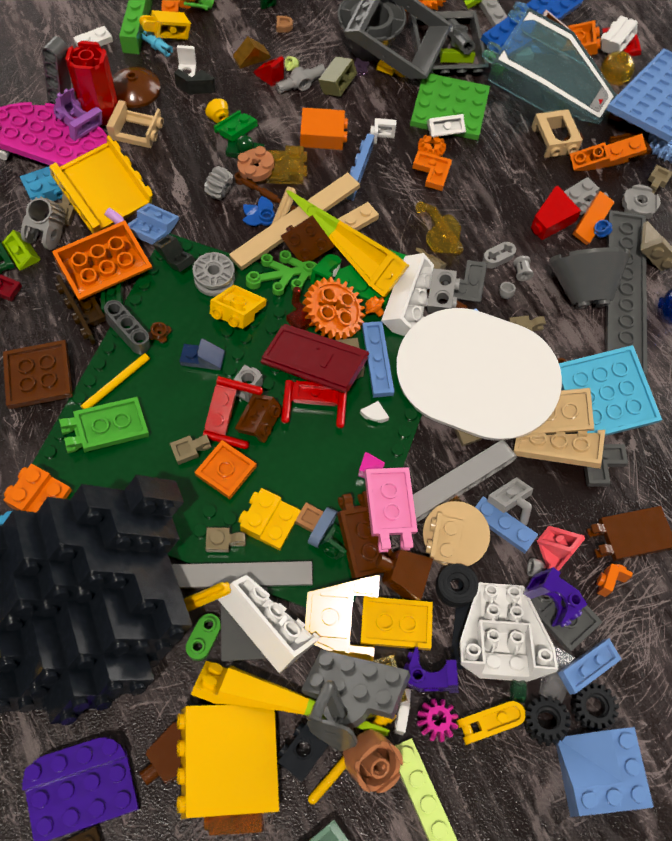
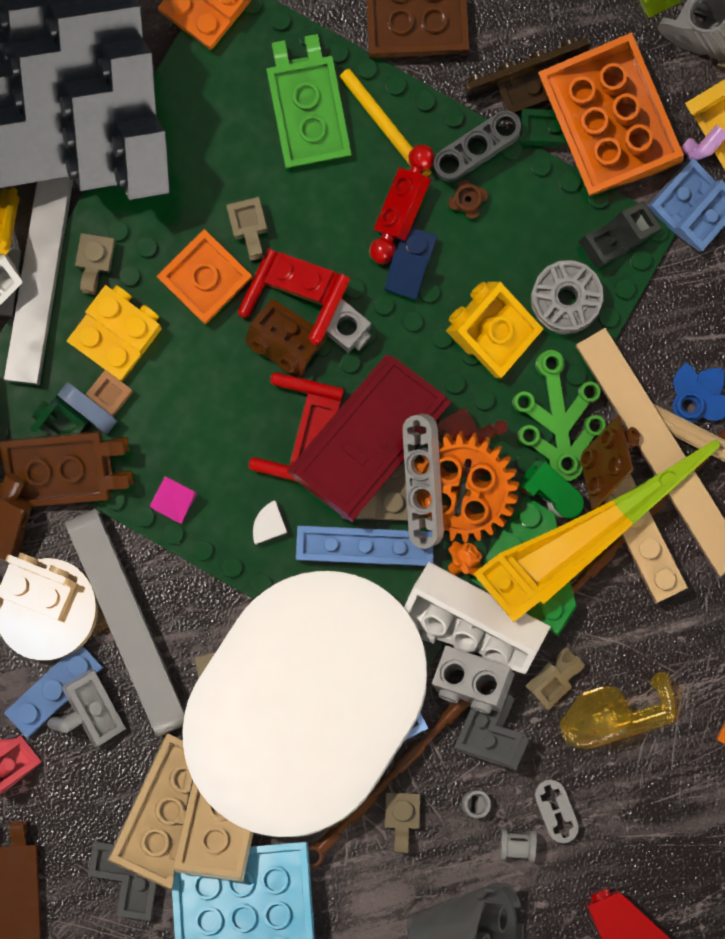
camera: 105 degrees right, 20 degrees up
bright pink tile [364,468,418,553] -> none
none -> red plate [369,144,435,264]
none -> light grey beam [403,413,444,549]

